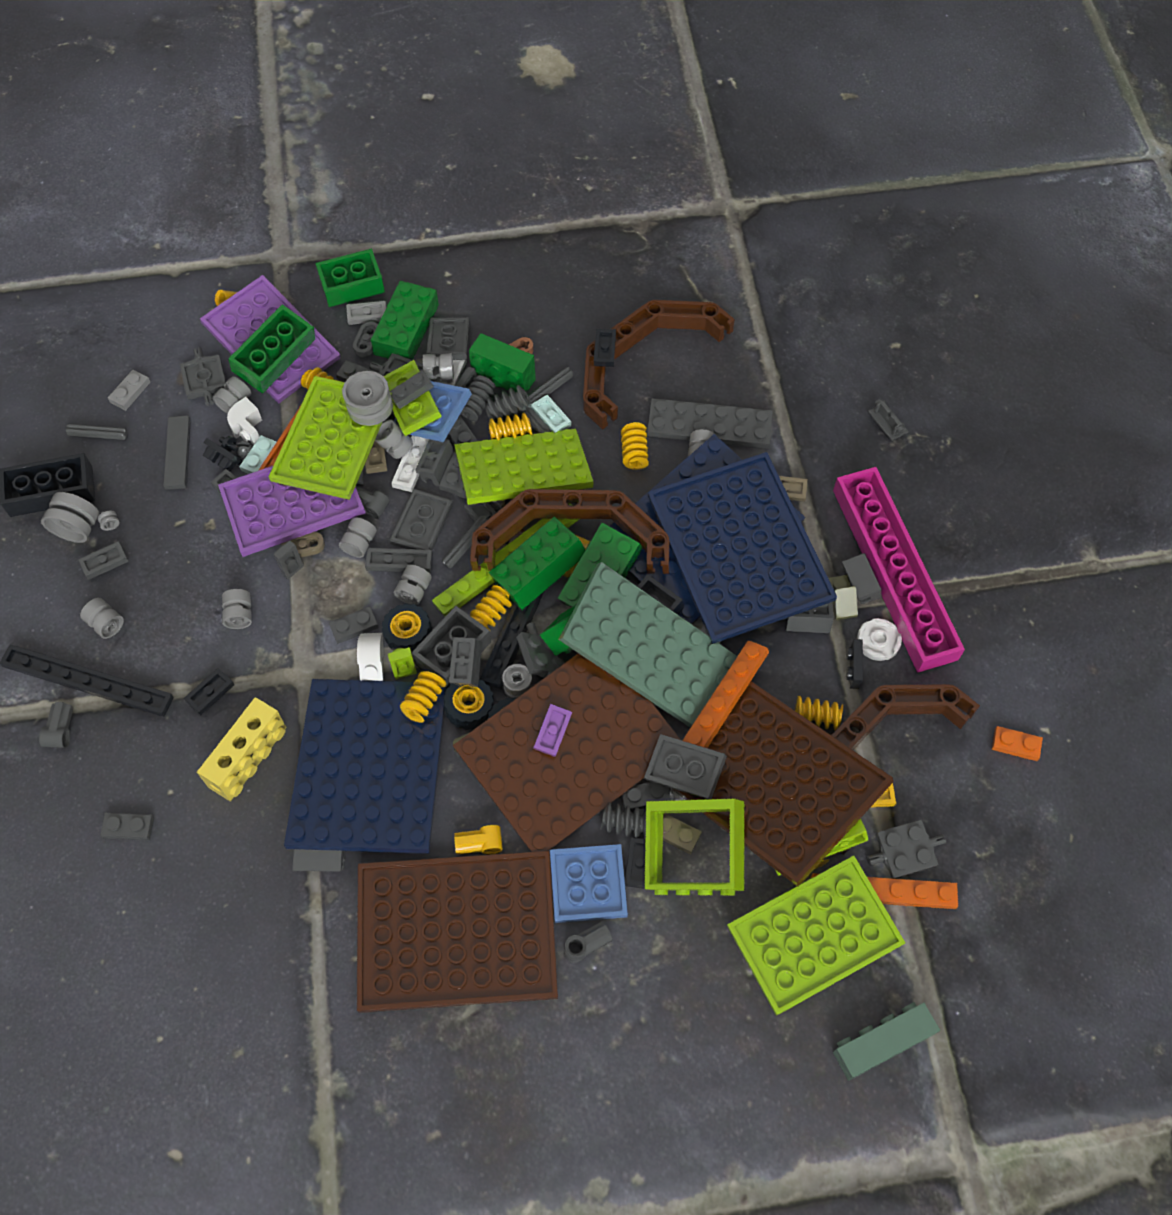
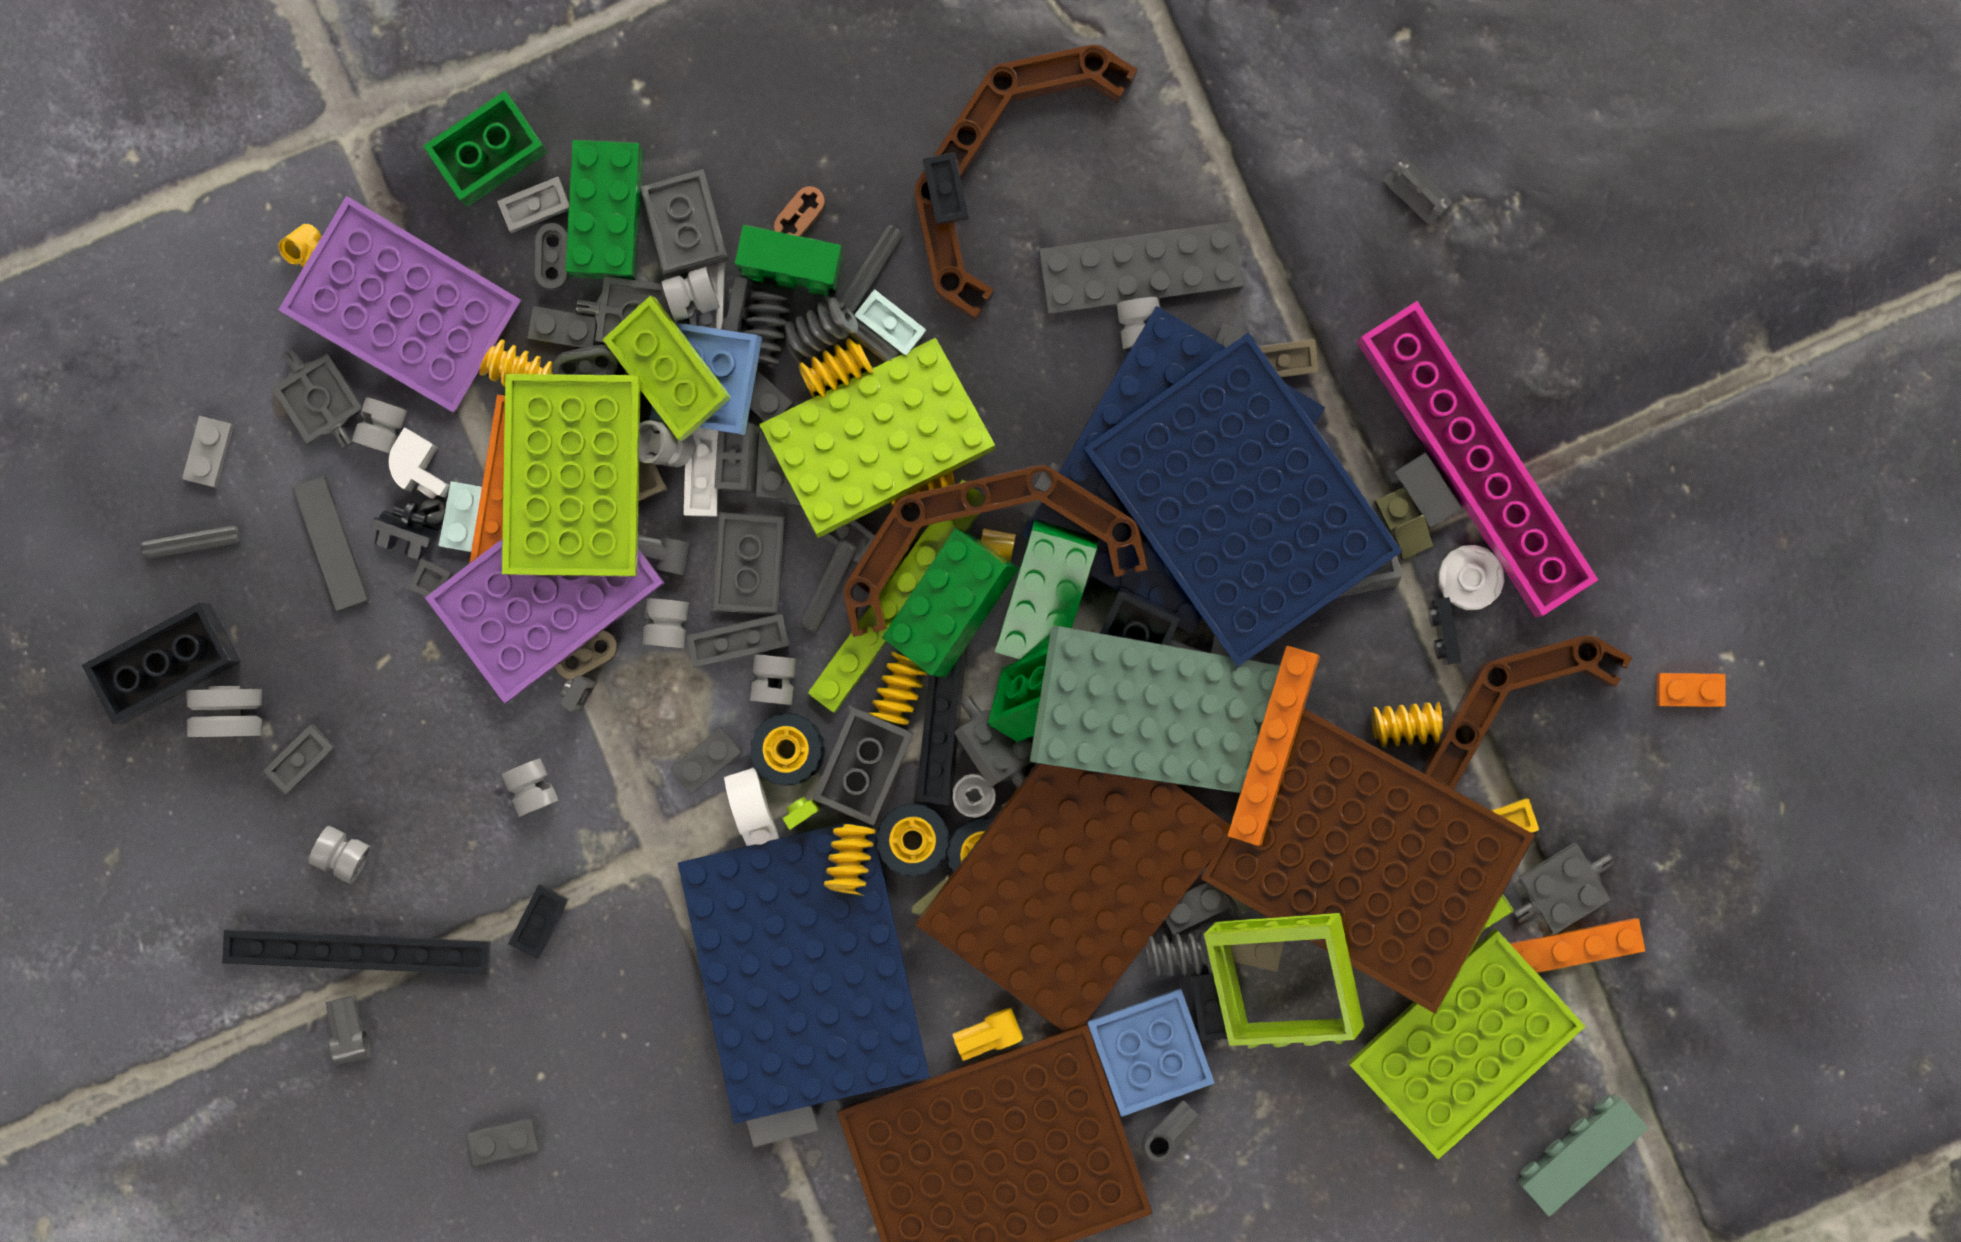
camera: 15 degrees left, 25 degrees up
light grey bush [97,511,120,531] -> none
light yellow brick [197,697,287,802] -> none
green brick [228,304,315,394] -> none
light grey wheel [342,371,393,426] -> none
dark grey plate [390,370,434,409] -> none
dark grey hinge [449,637,482,687] -> none
medium lavender plate [533,704,572,757] -> none
yellow piece [621,422,649,470] -> none
dark grey plate [644,734,727,800] -> none

